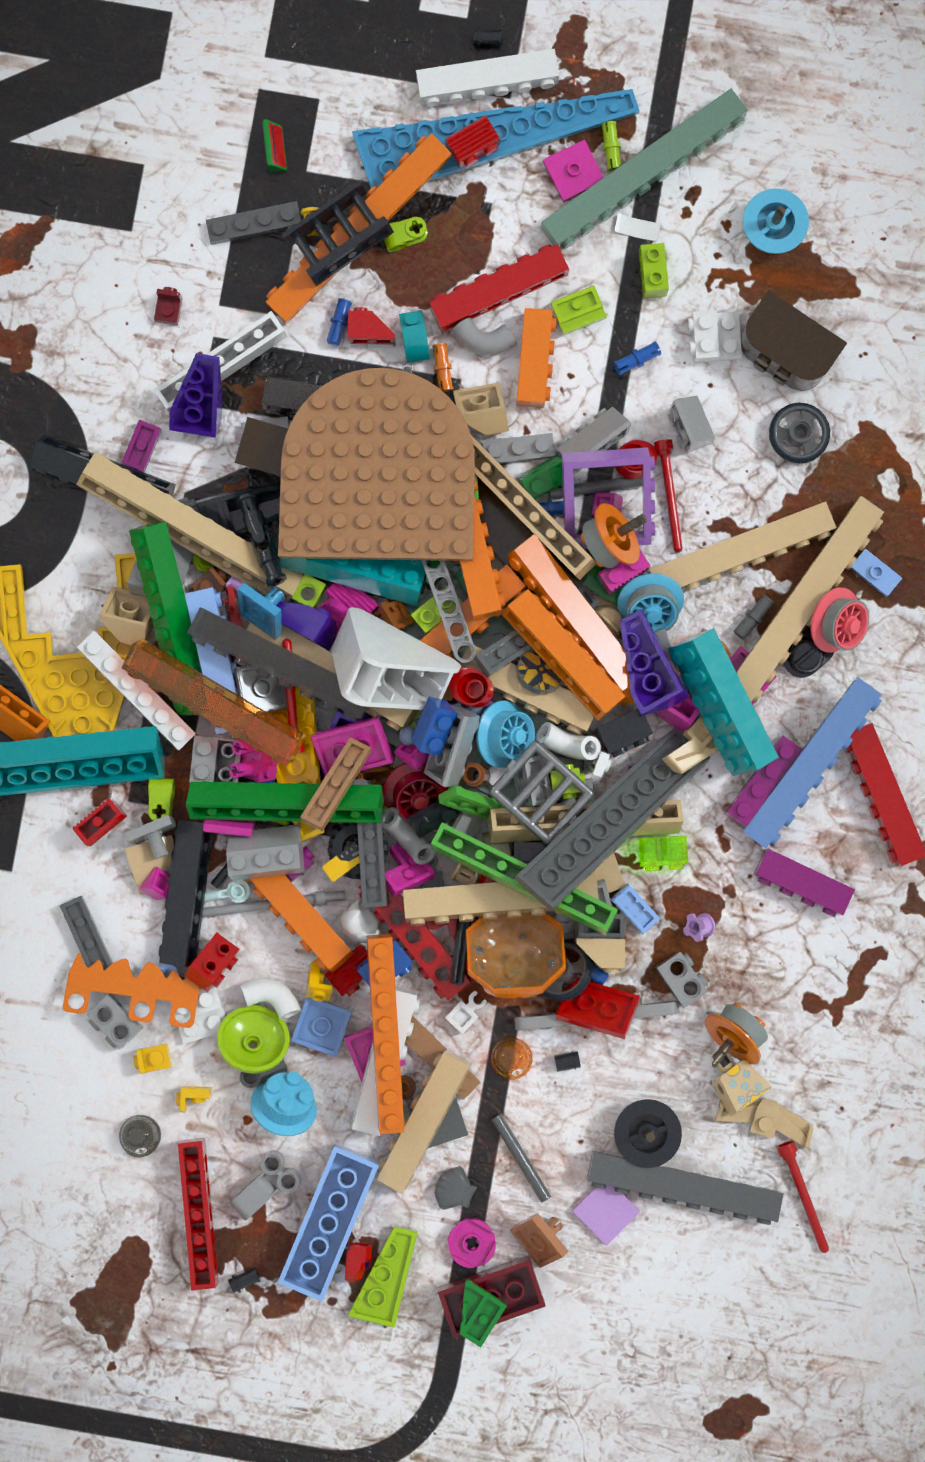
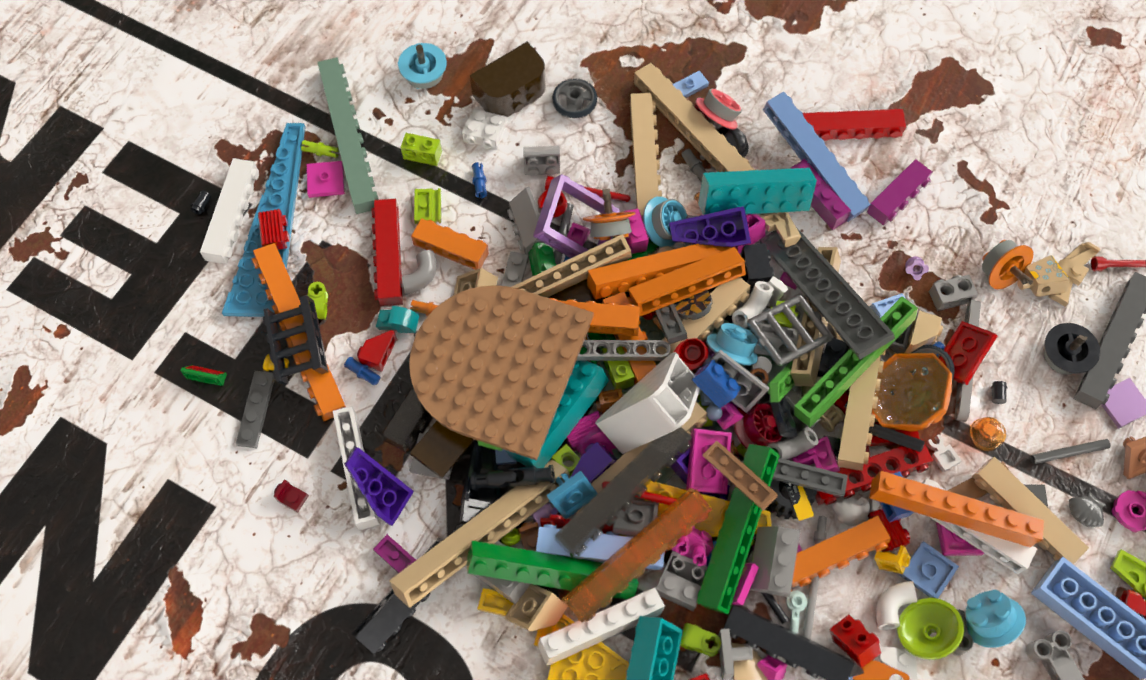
camera: 70 degrees left, 20 degrees down
white sticker [615,214,661,241] -> none
clear neon green brick [638,835,688,871] -> none

